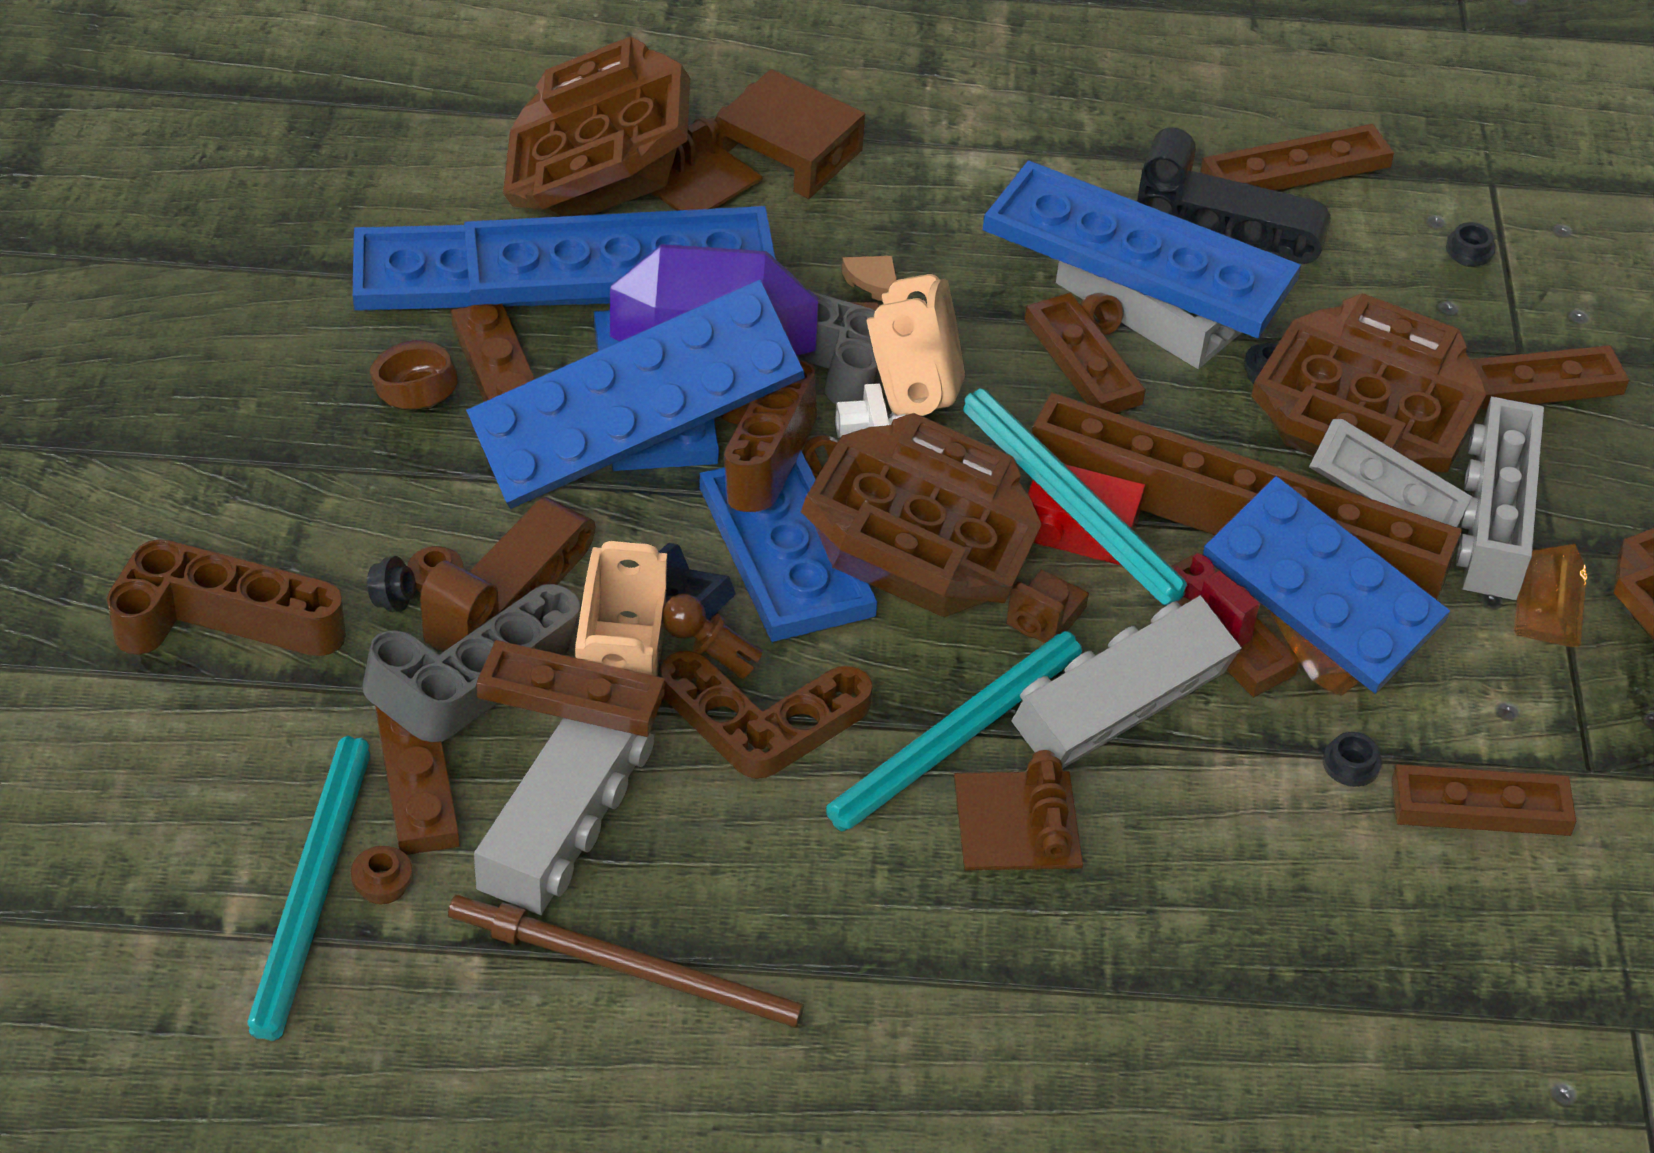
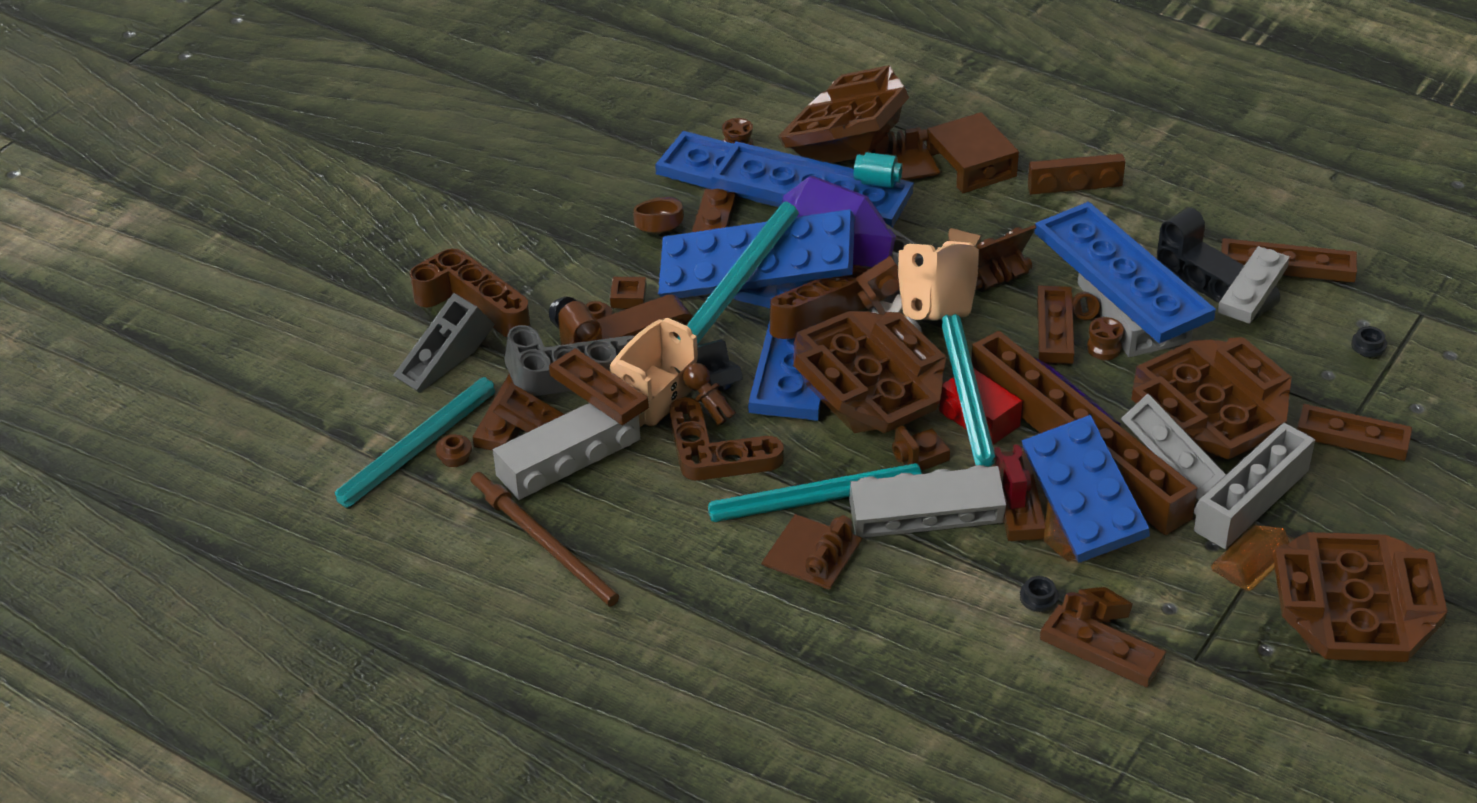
camera: 35 degrees right, 5 degrees down
none -> dark grey slope [393,293,495,393]
none -> reddish brown plate [493,382,565,432]
none -> reddish brown plate [610,277,646,309]
none -> teal axle [677,201,799,344]
none -> reddish brown wheel [722,118,753,145]
none -> teal brick [854,152,903,188]
none -> reddish brown bracket [856,256,900,315]
none -> reddish brown hinge [975,225,1036,292]
none -> reddish brown plate [1027,153,1126,195]
none -> reddish brown plate [1062,587,1133,623]
none -> reddish brown wheel [1087,317,1124,360]
none -> light grey plate [1218,246,1290,324]

